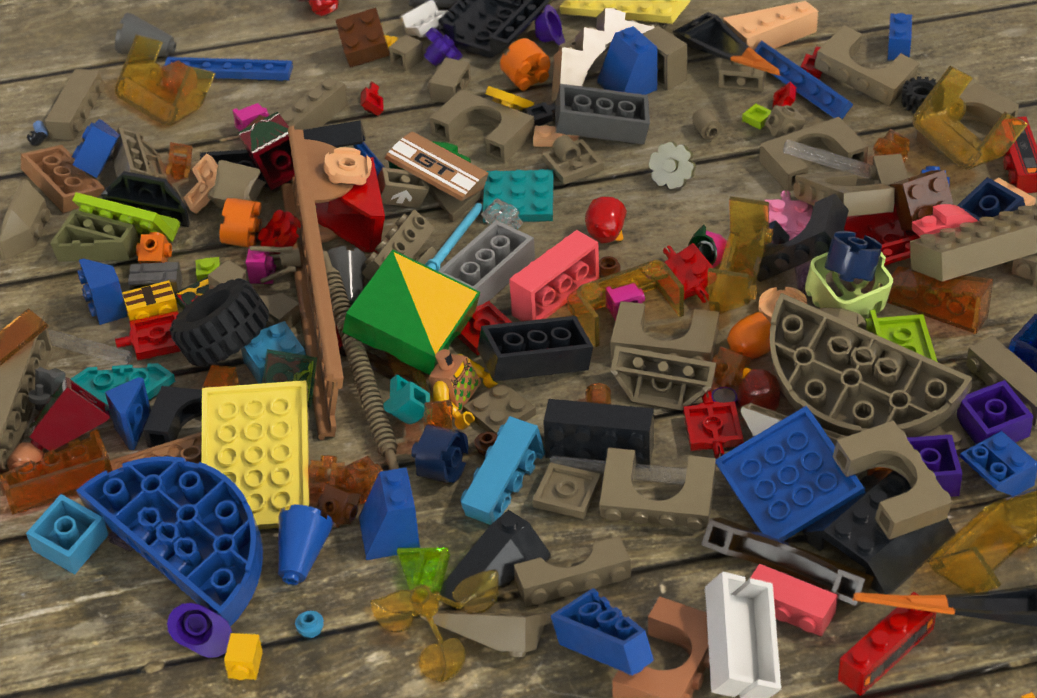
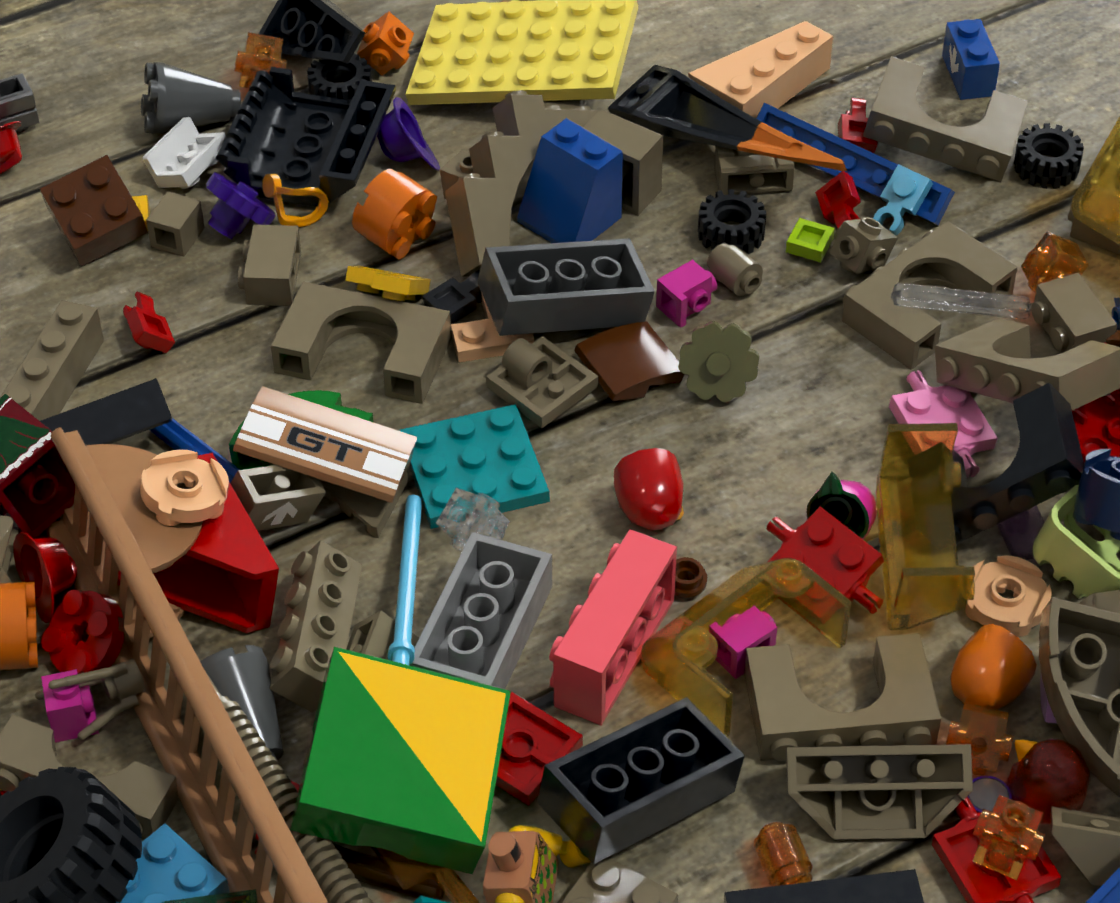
camera: 20 degrees left, 5 degrees up
none -> red piece [13,532,77,623]
none -> light orange piece [262,174,329,227]
none -> reddish brown slope [574,321,685,401]
none -> dark pink brick [656,259,717,328]
none -> black tyre [698,189,766,254]
none -> medium azure plate [873,164,933,236]
none -> clear orange brick [973,795,1045,880]

